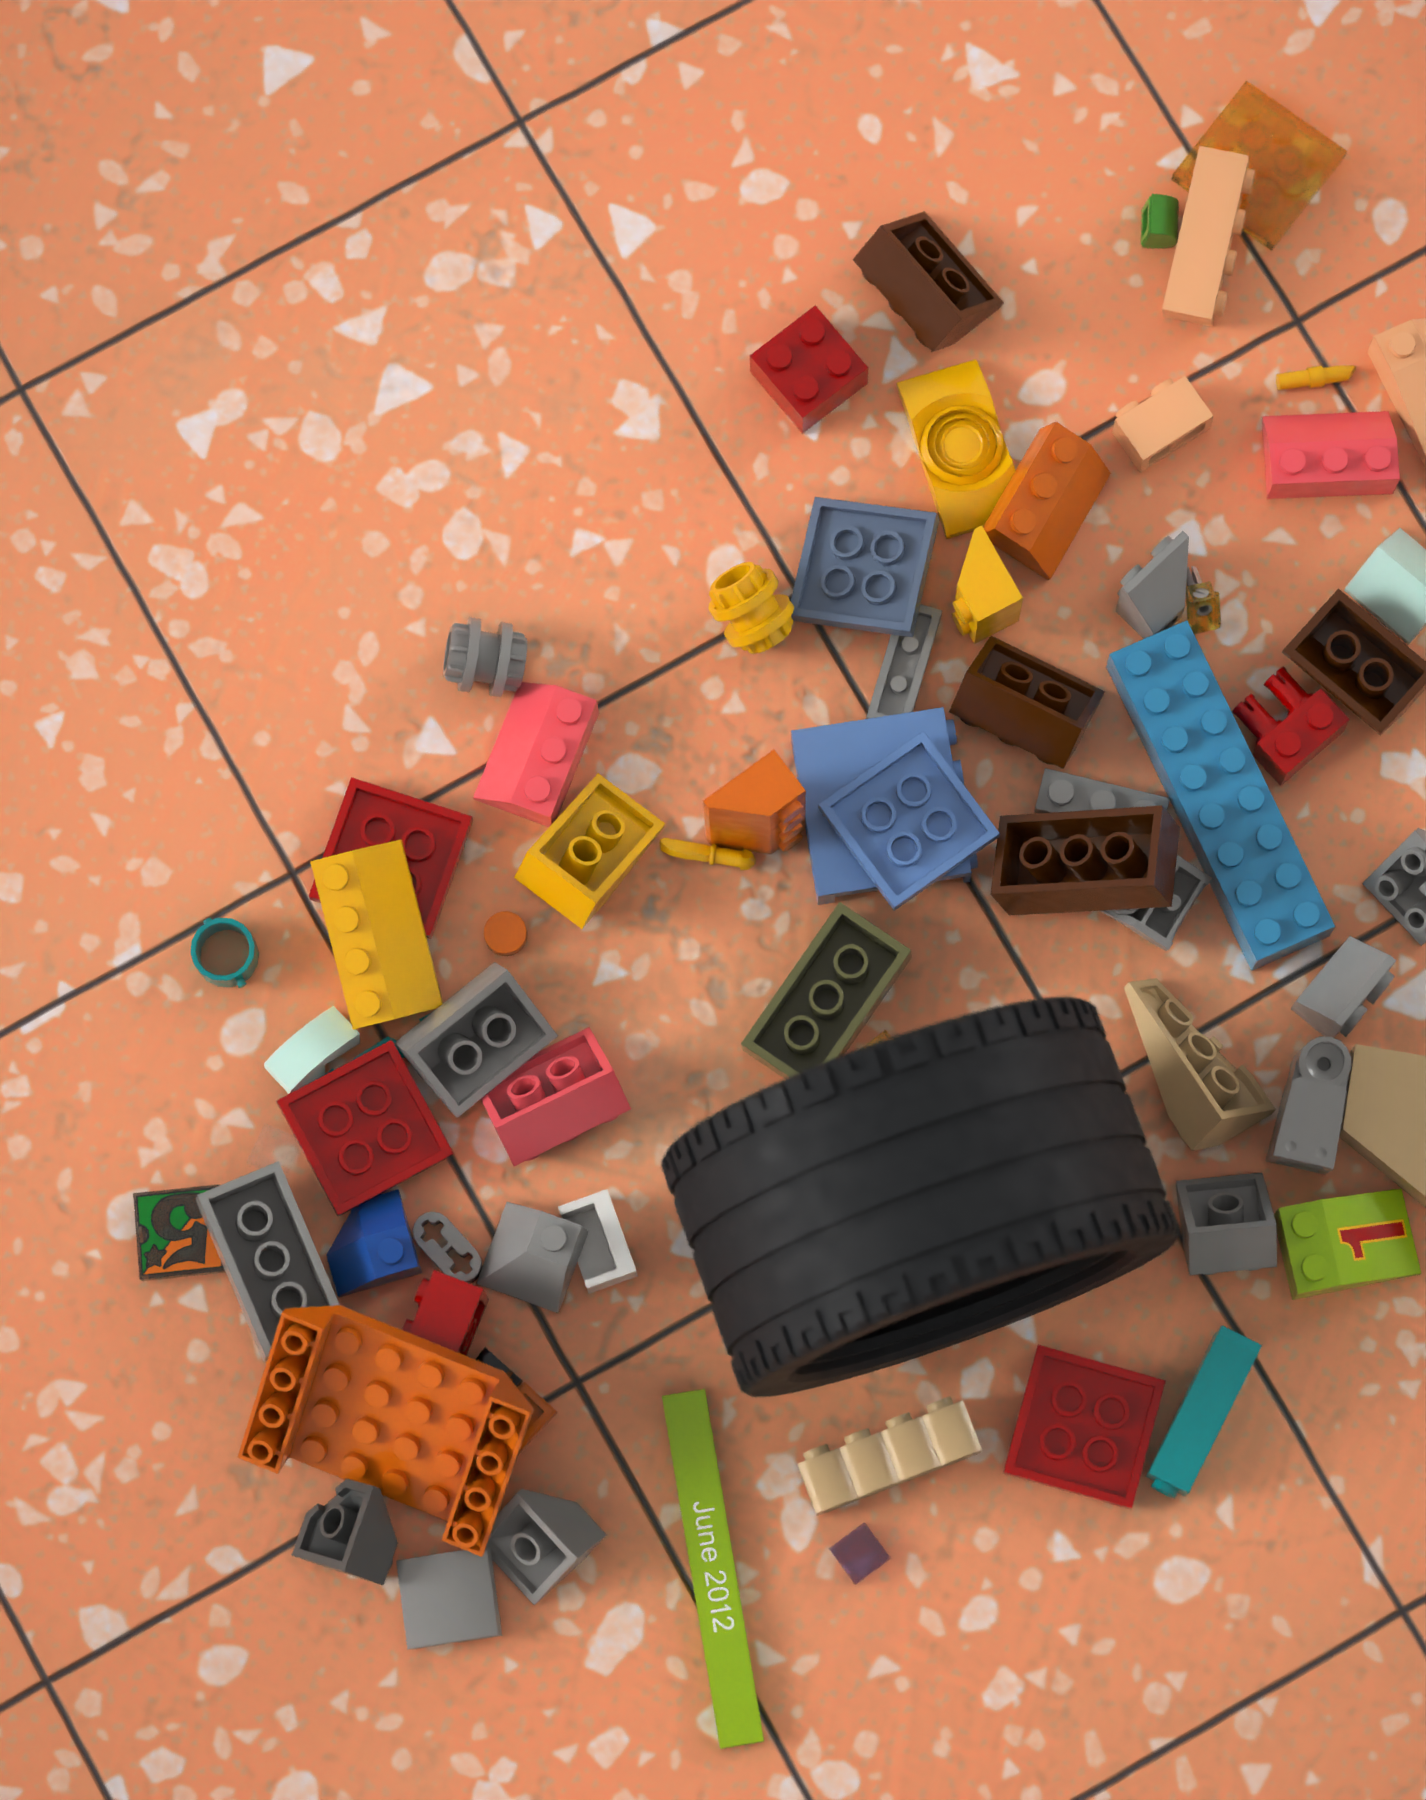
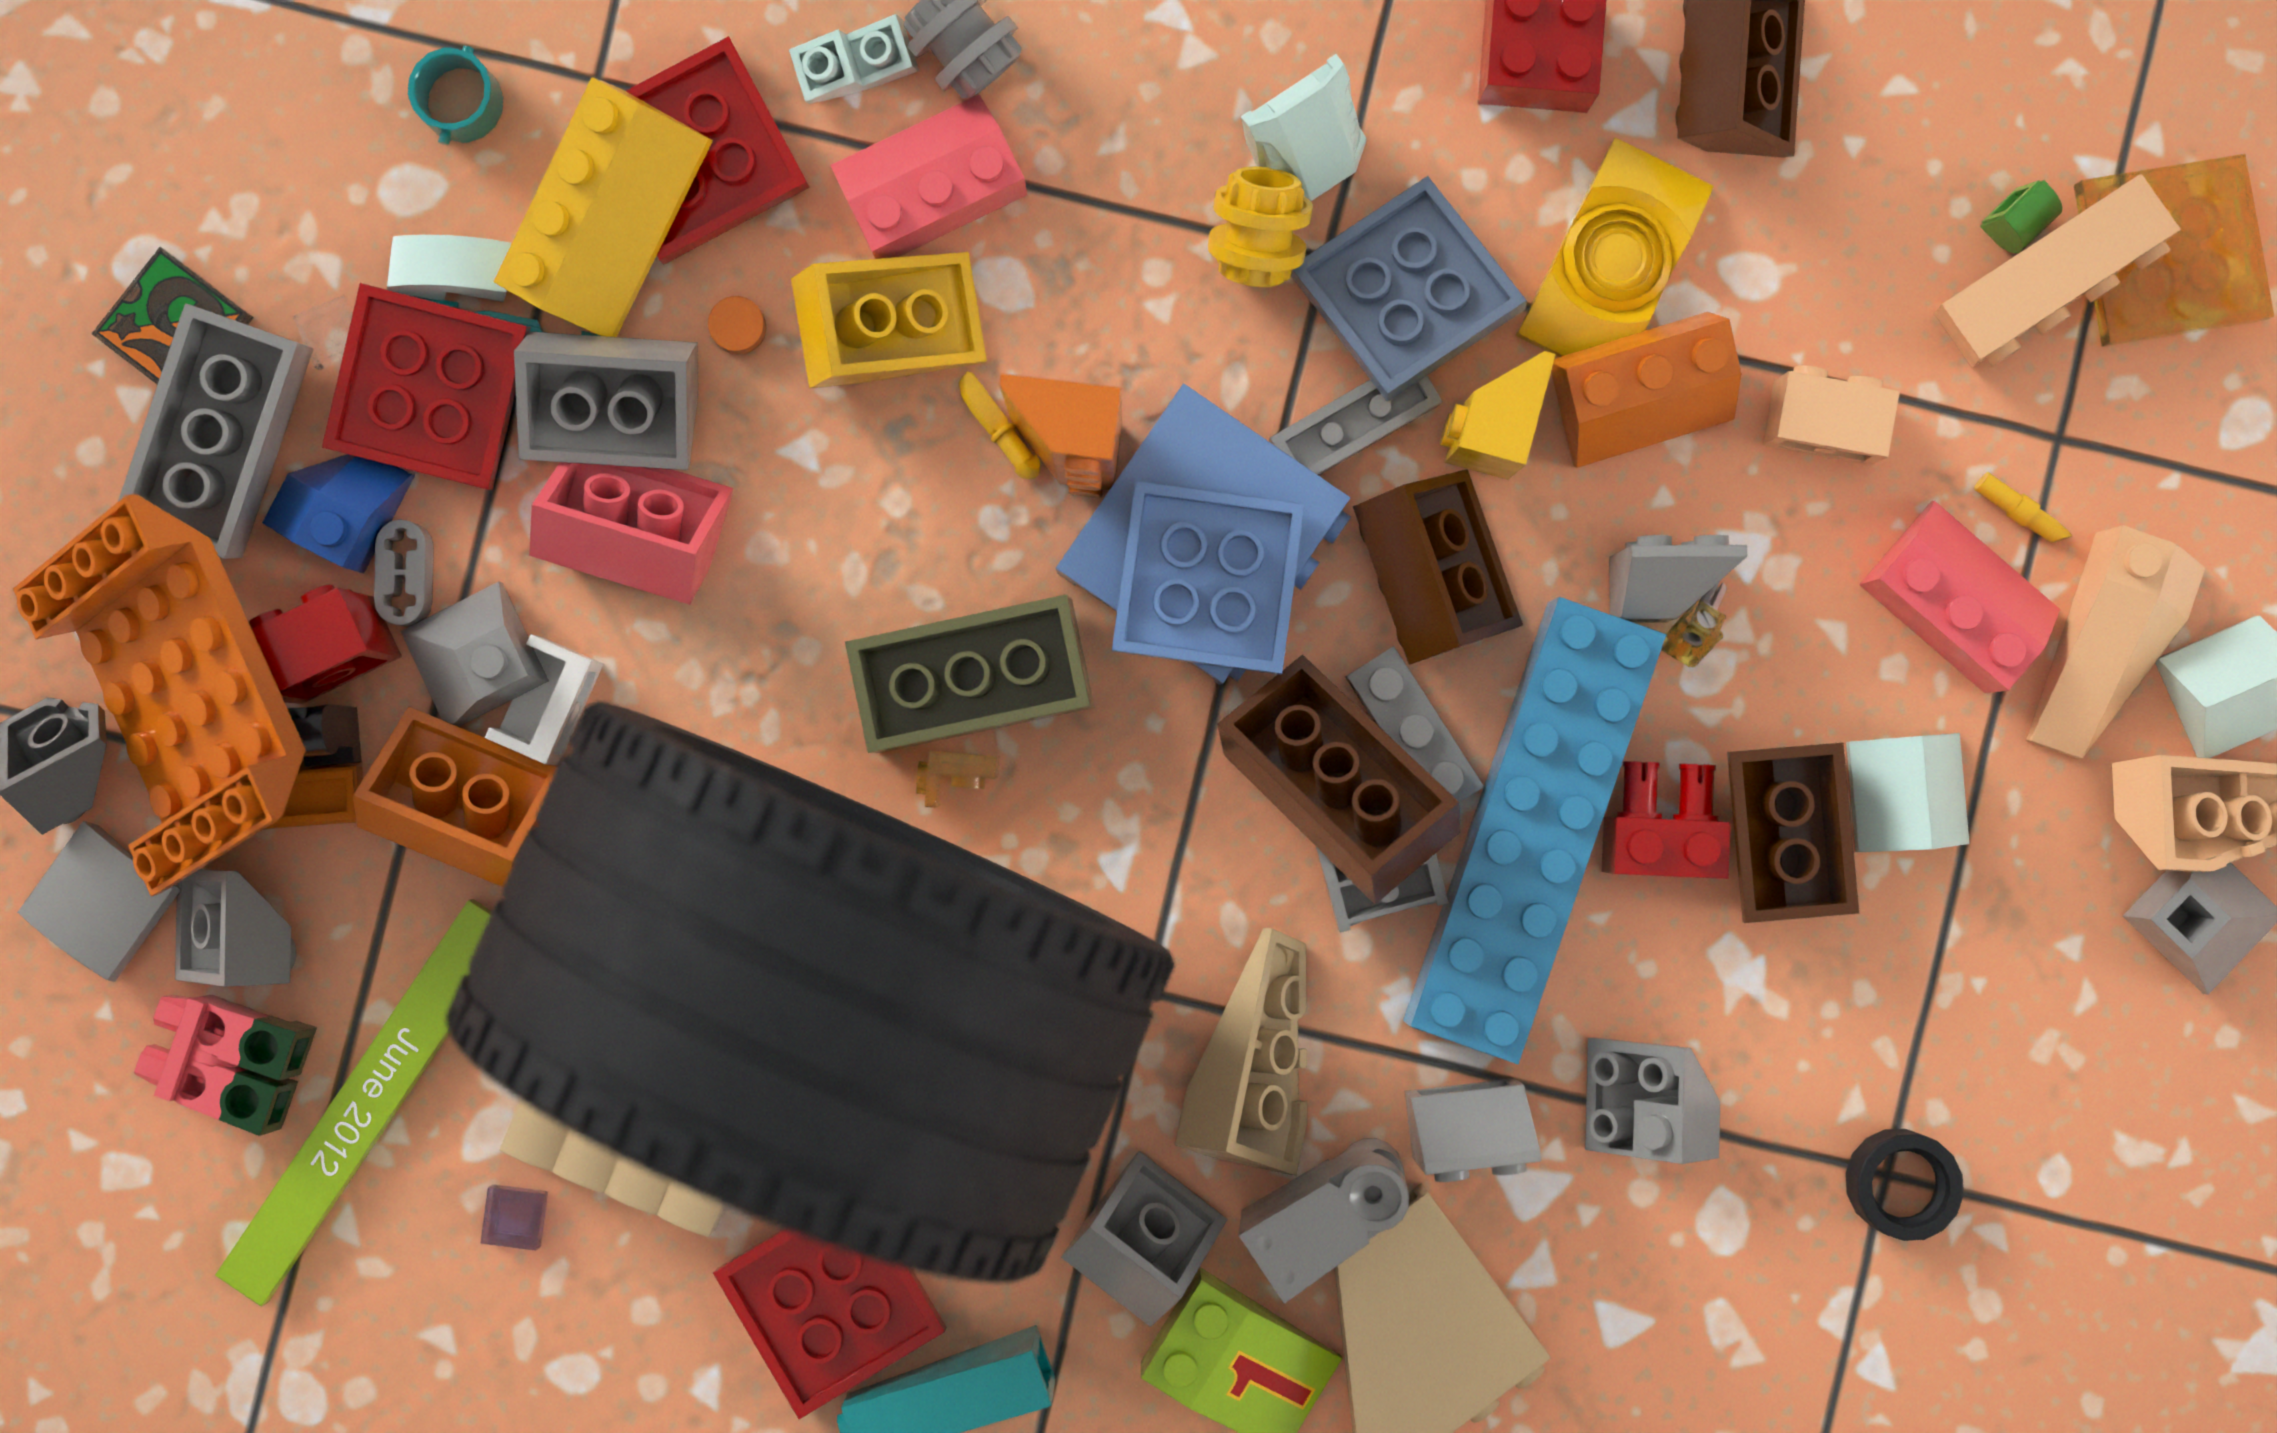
camera: 35 degrees right, 10 degrees up
none -> hips [134,994,317,1136]
none -> orange slope [353,706,557,887]
none -> light aqua slope [789,14,919,104]
none -> light aqua slope [1241,54,1367,201]

